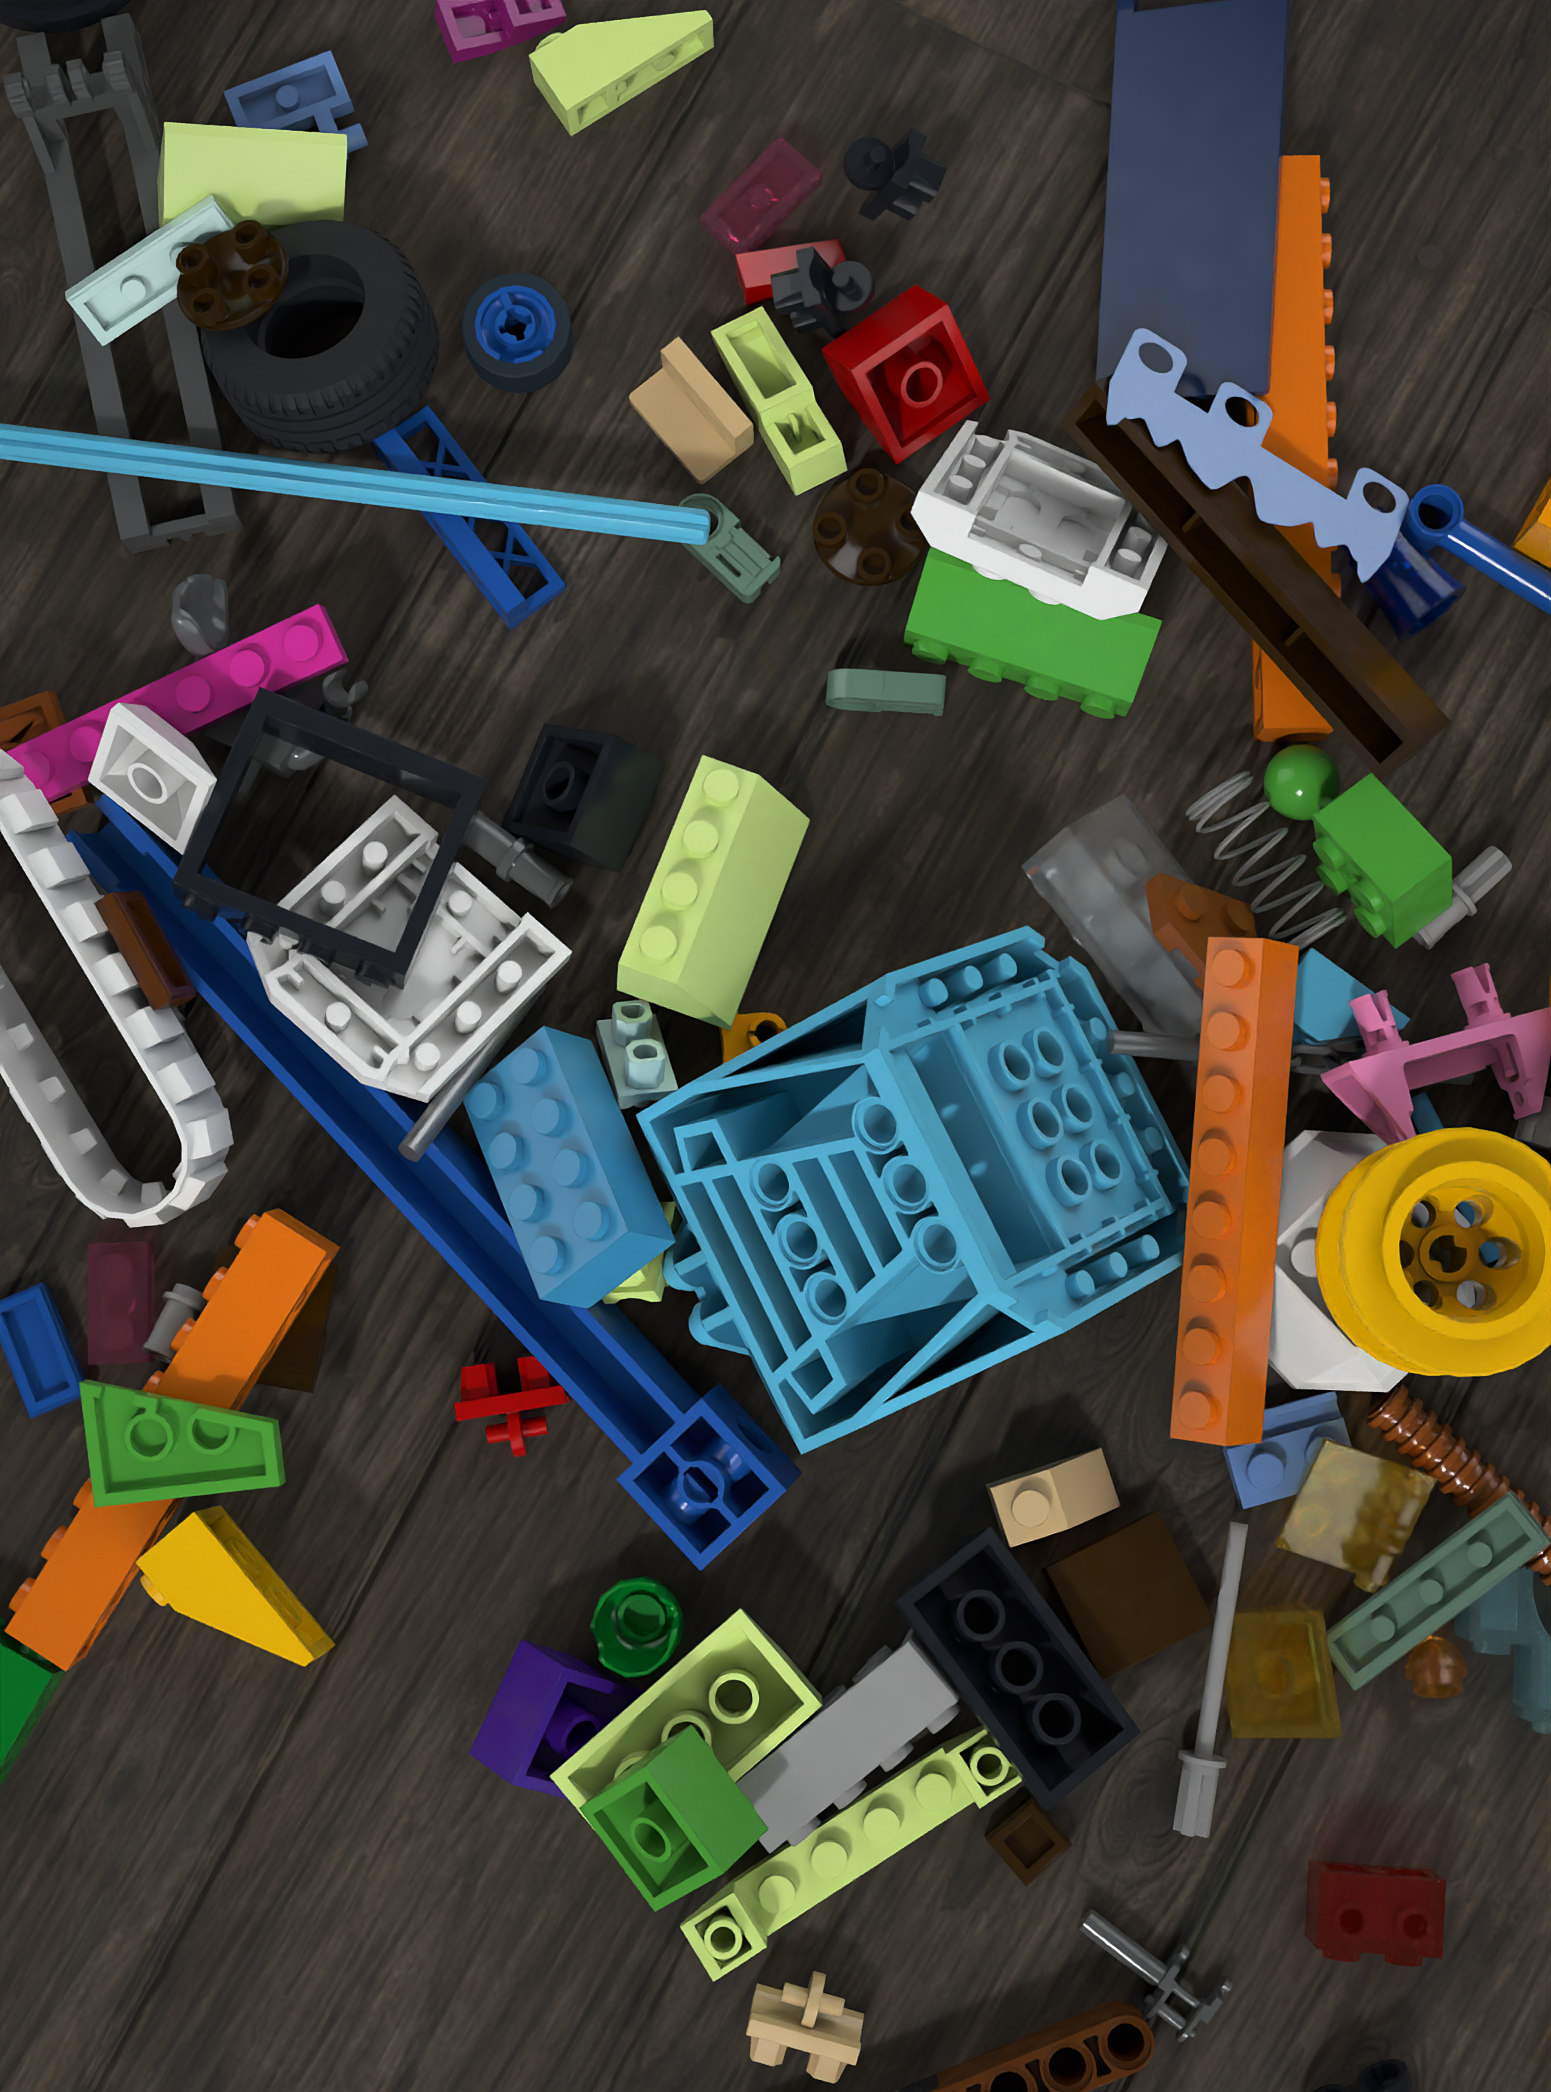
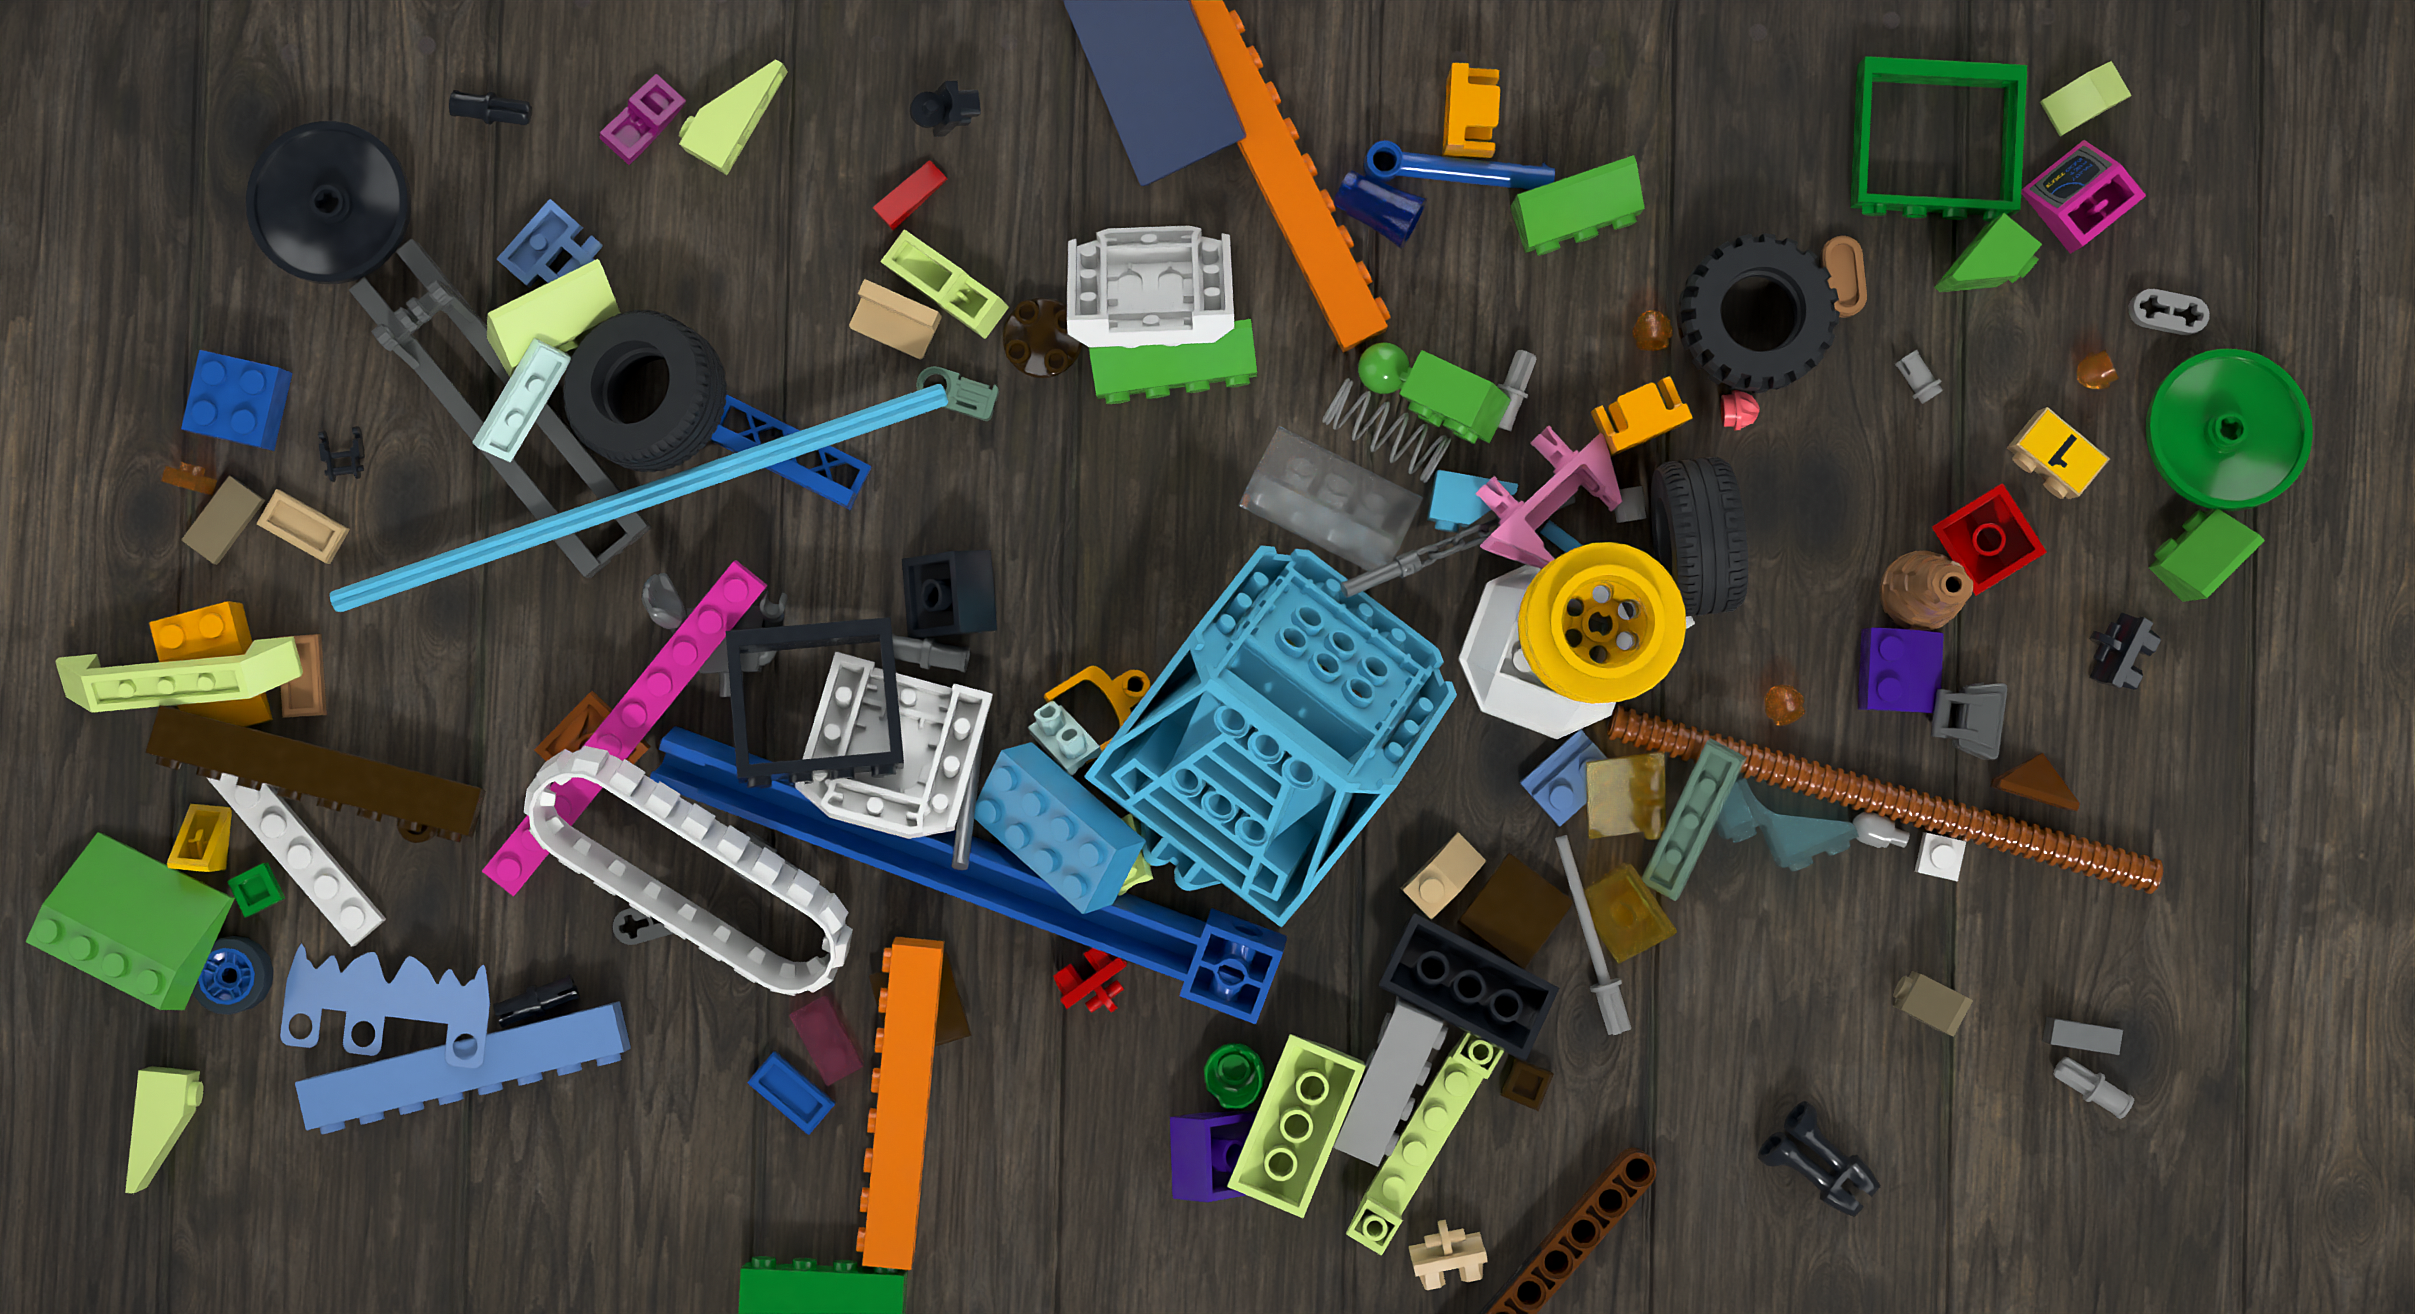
camera: 25 degrees left, 5 degrees up
bright green wing [79,1379,286,1508] -> none
white slope [88,703,217,855] -> none
reddish brown tile [94,890,197,1011] -> none
yellow slope [136,1505,335,1667] -> none
light grey pin [142,1283,206,1364] -> none
dark brown dish [176,220,289,331] -> none
wheel [460,272,574,394] -> none
bright green slope [579,1725,769,1912] -> none
yellowish green slope [617,755,810,1030] -> none
clear pink plate [701,136,822,256] -> none
black hips [771,246,875,340] -> none
red slope [821,284,991,464] -> none
sand green piece [826,669,946,716] -> none
dark brown brick [1060,374,1451,781] -> none
dark grey piece [1077,1909,1233,2043] -> none
medium blue piece [1106,328,1409,583] -> none
dark orange plate [1144,872,1257,994] -> none
orange brick [1170,937,1299,1446] -> none
clear red brick [1305,1860,1446,1967] -> none
clear orange plate [1404,1636,1468,1698] -> none

